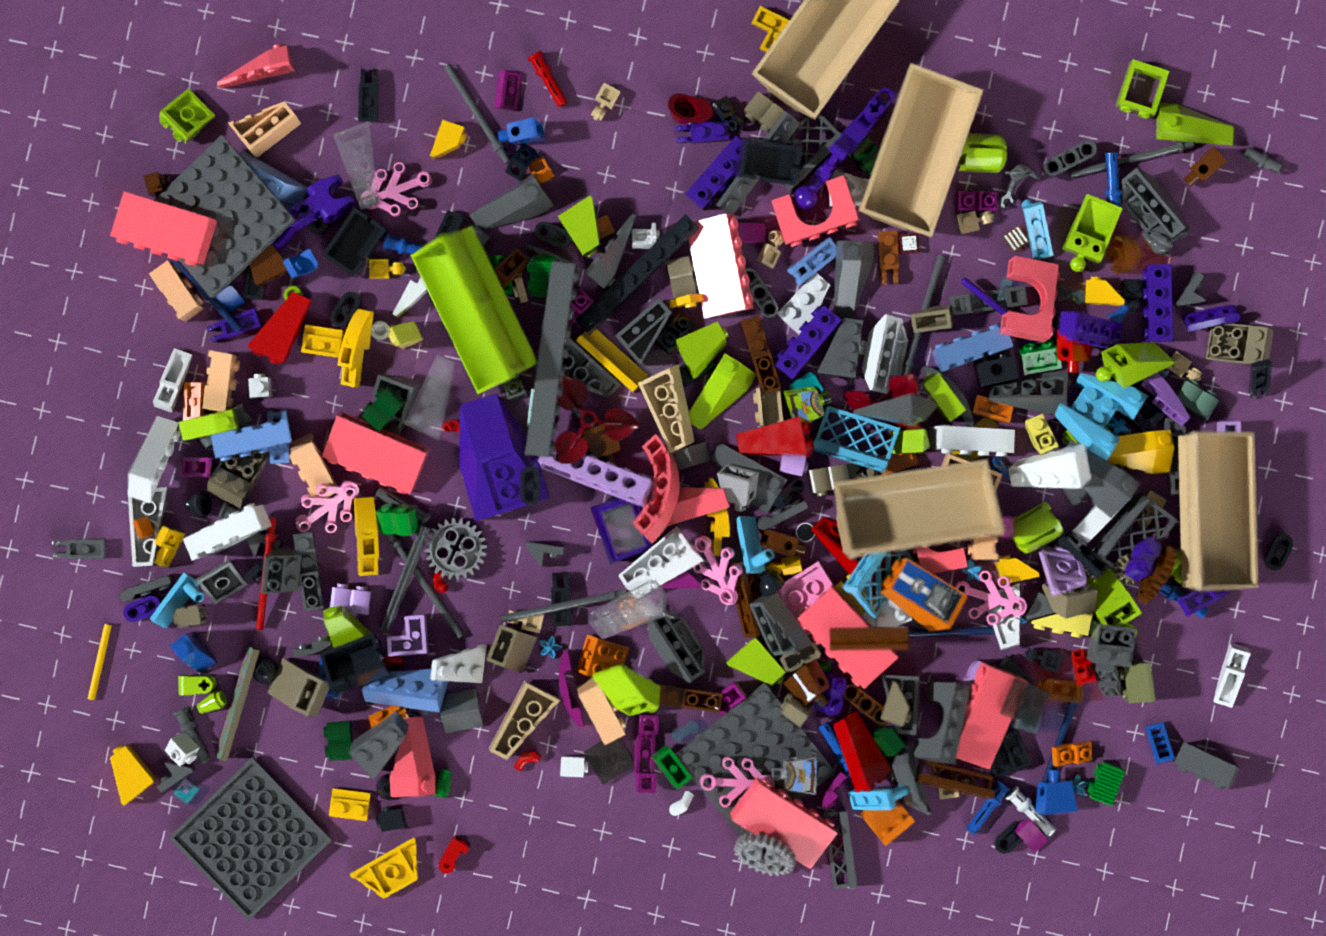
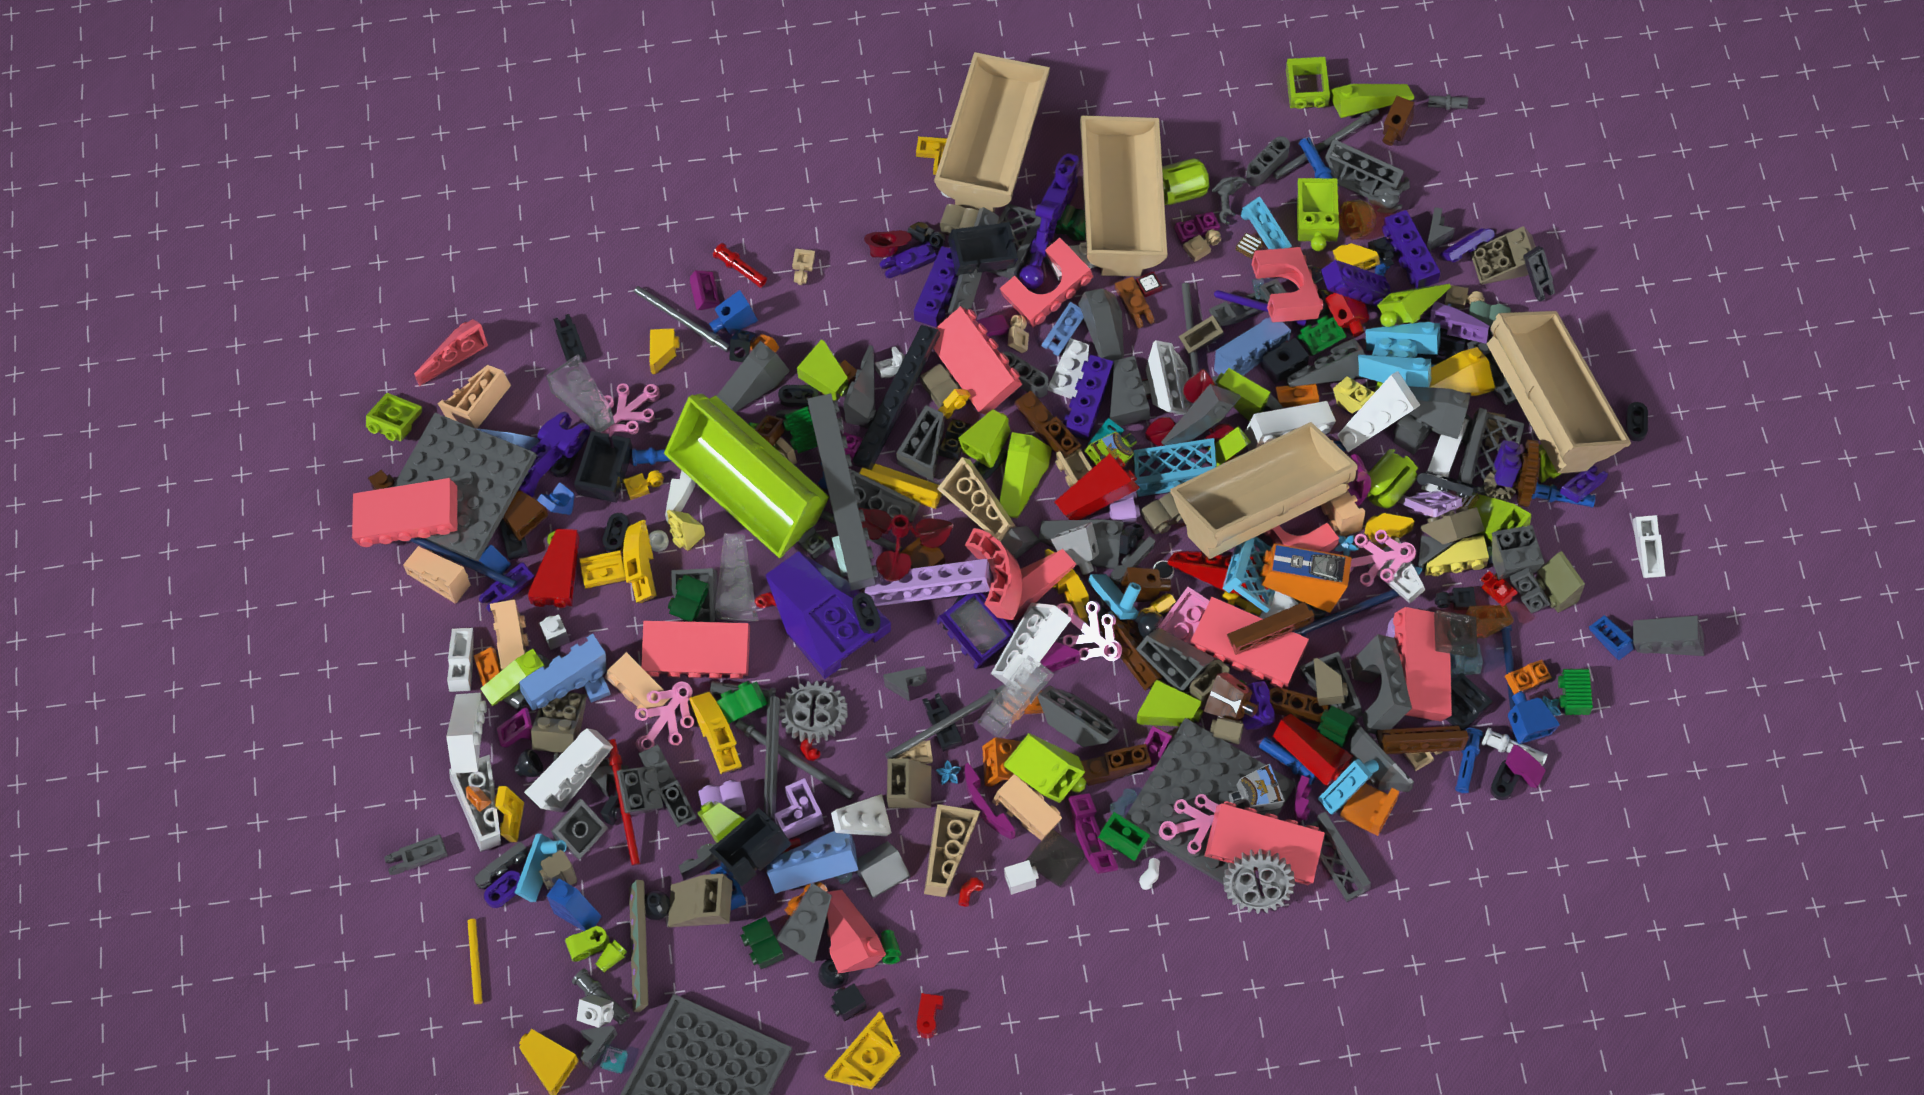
camera: 20 degrees left, 25 degrees down
yellow plate [329,788,371,821] -> none

